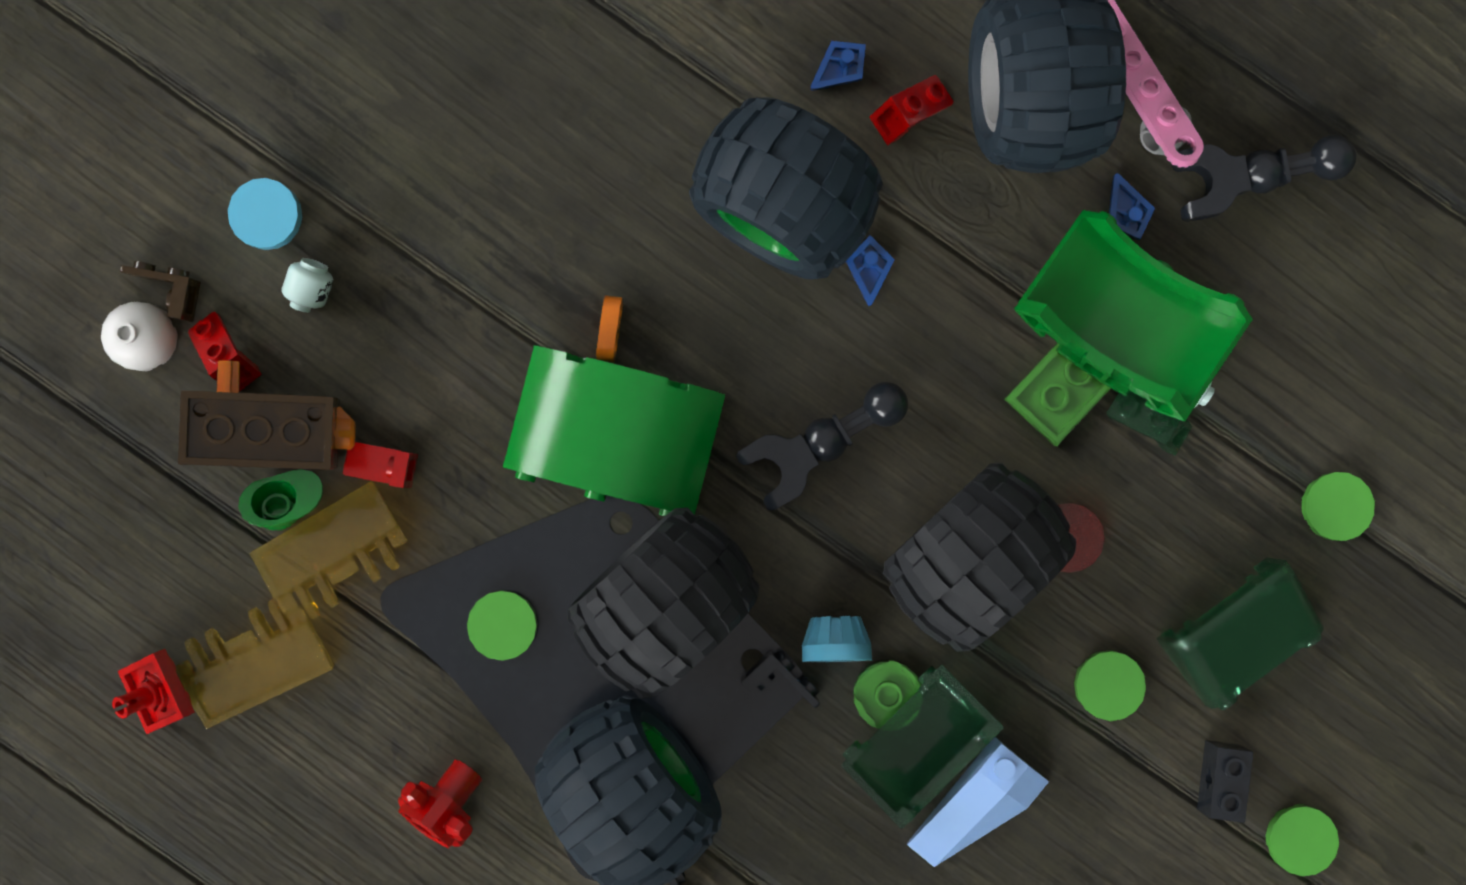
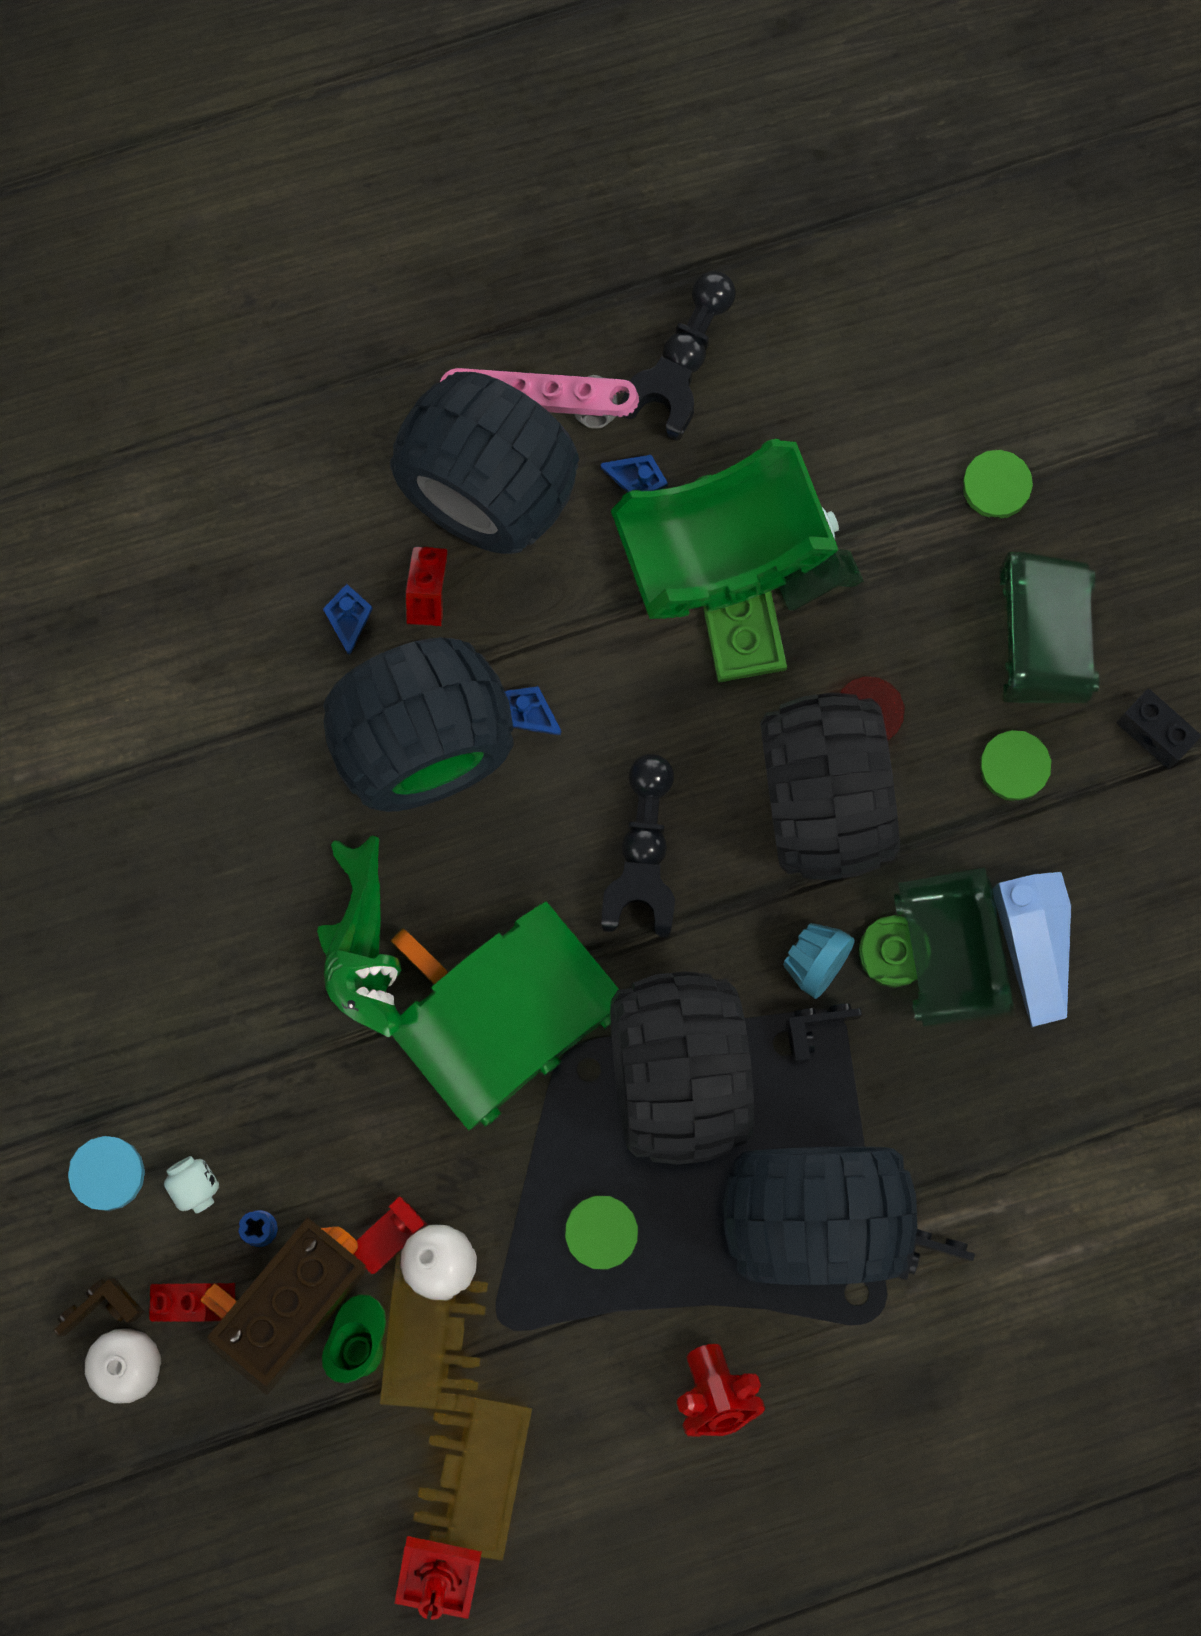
camera: 55 degrees left, 10 degrees down
none -> blue bush [239,1210,278,1247]
none -> green piece [317,836,402,1037]
none -> white cylinder [400,1225,477,1300]

